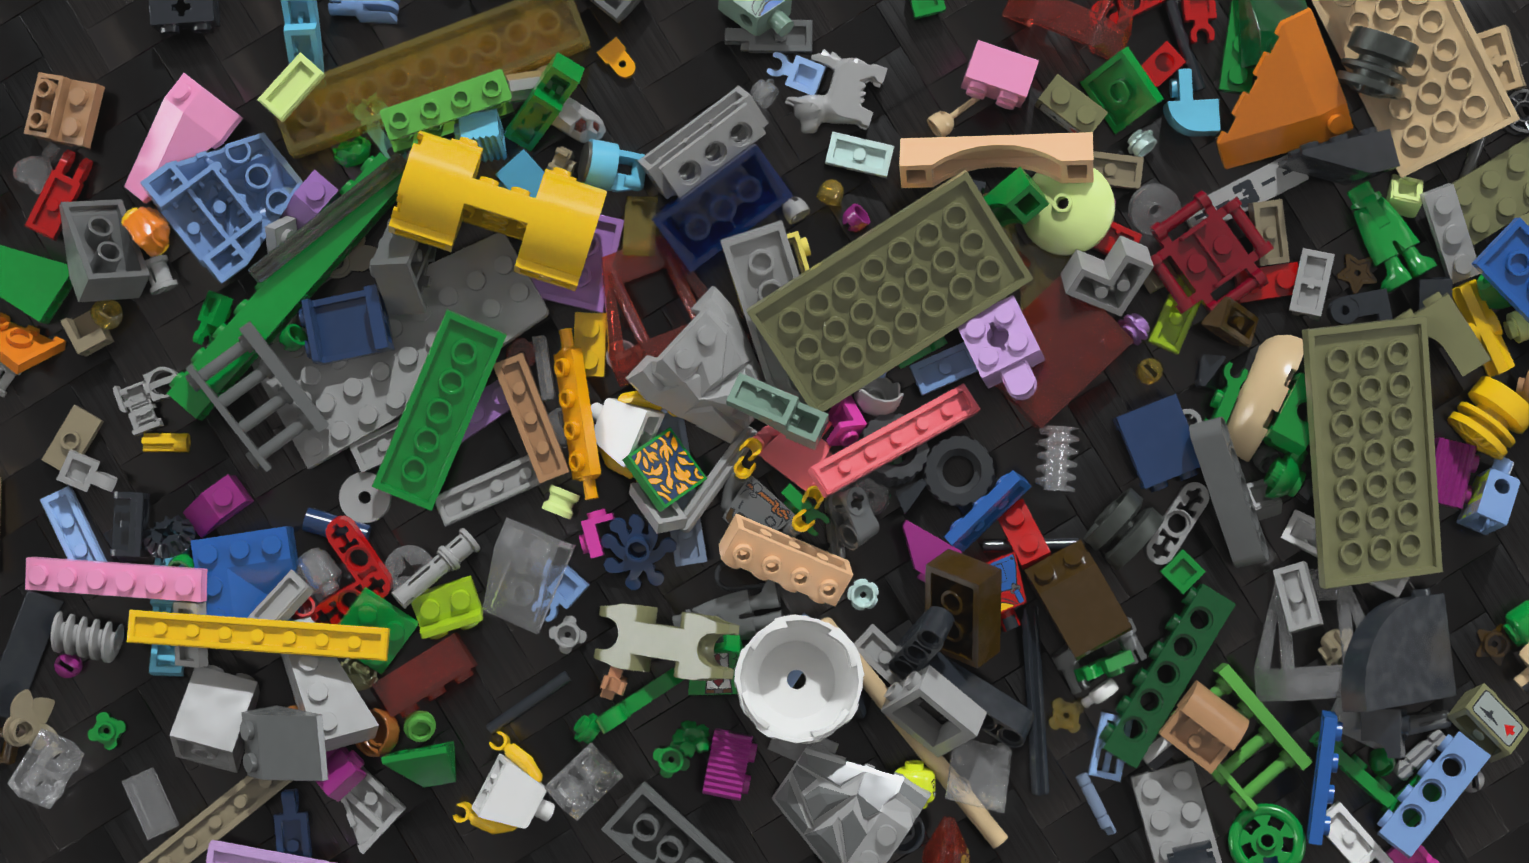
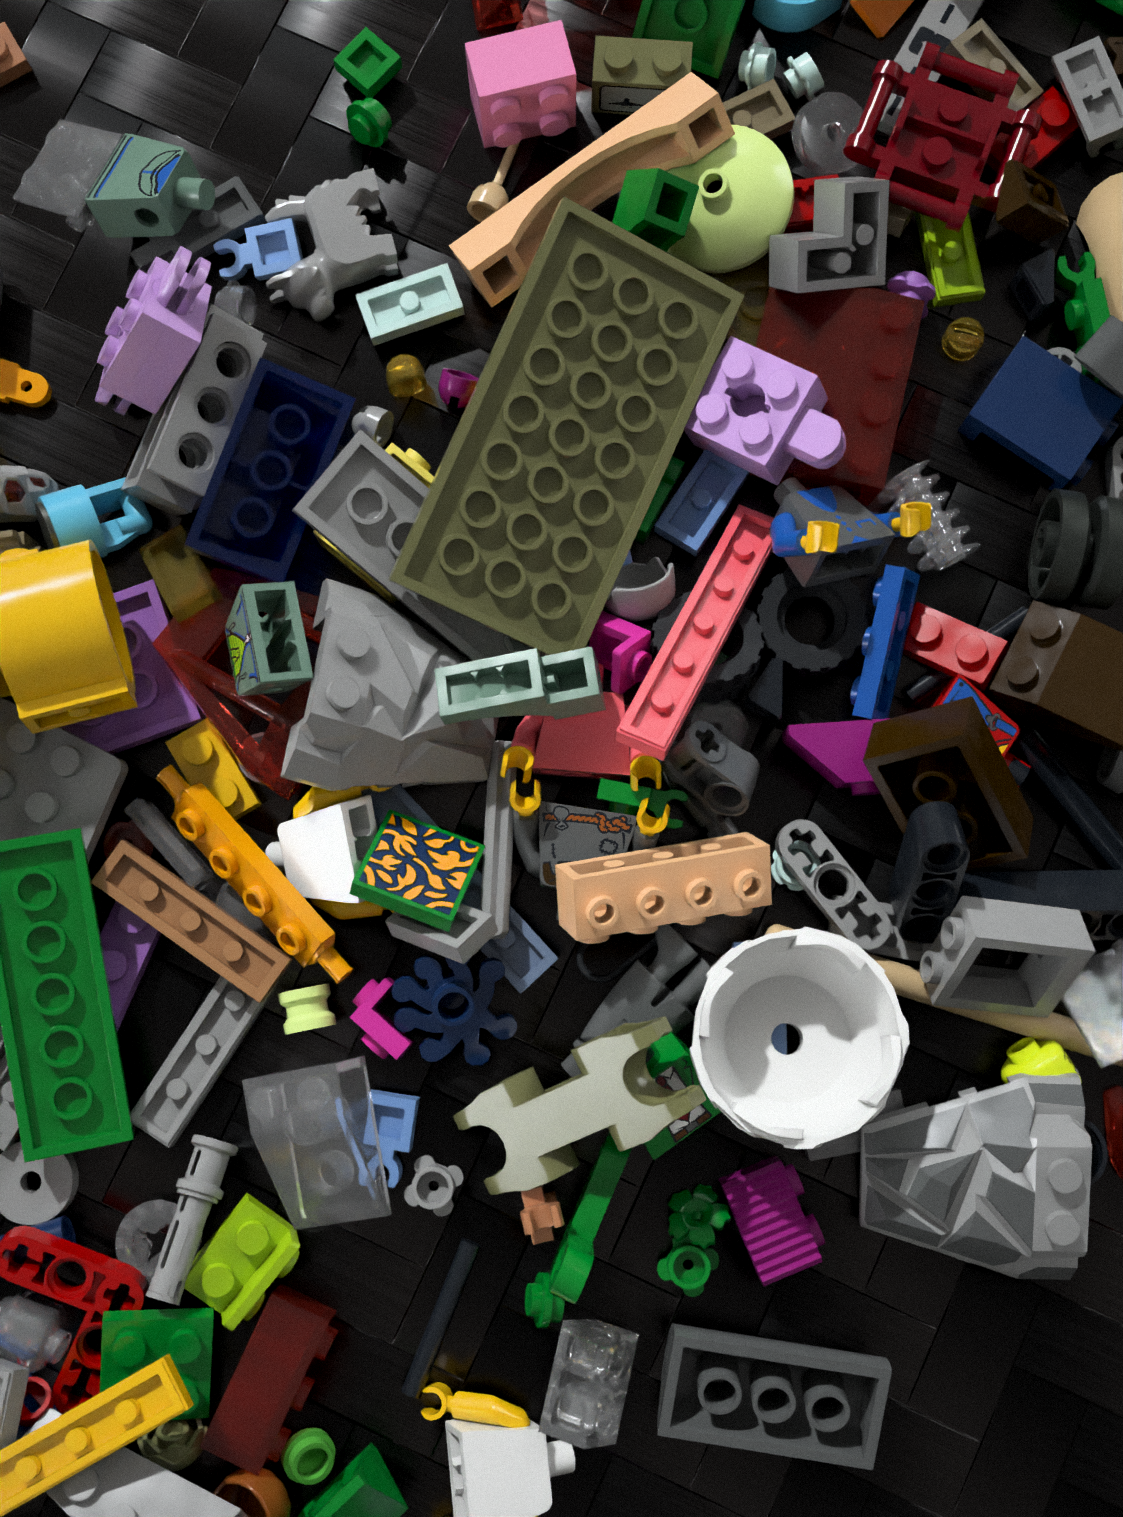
camera: 30 degrees left, 5 degrees down
none -> lavender brick [95,246,212,416]
none -> sand green torso [225,581,313,696]
none -> green plate [346,97,392,147]
none -> torso [769,477,931,588]
none -> light grey beam [775,819,891,950]
none -> light aqua plate [783,52,825,101]

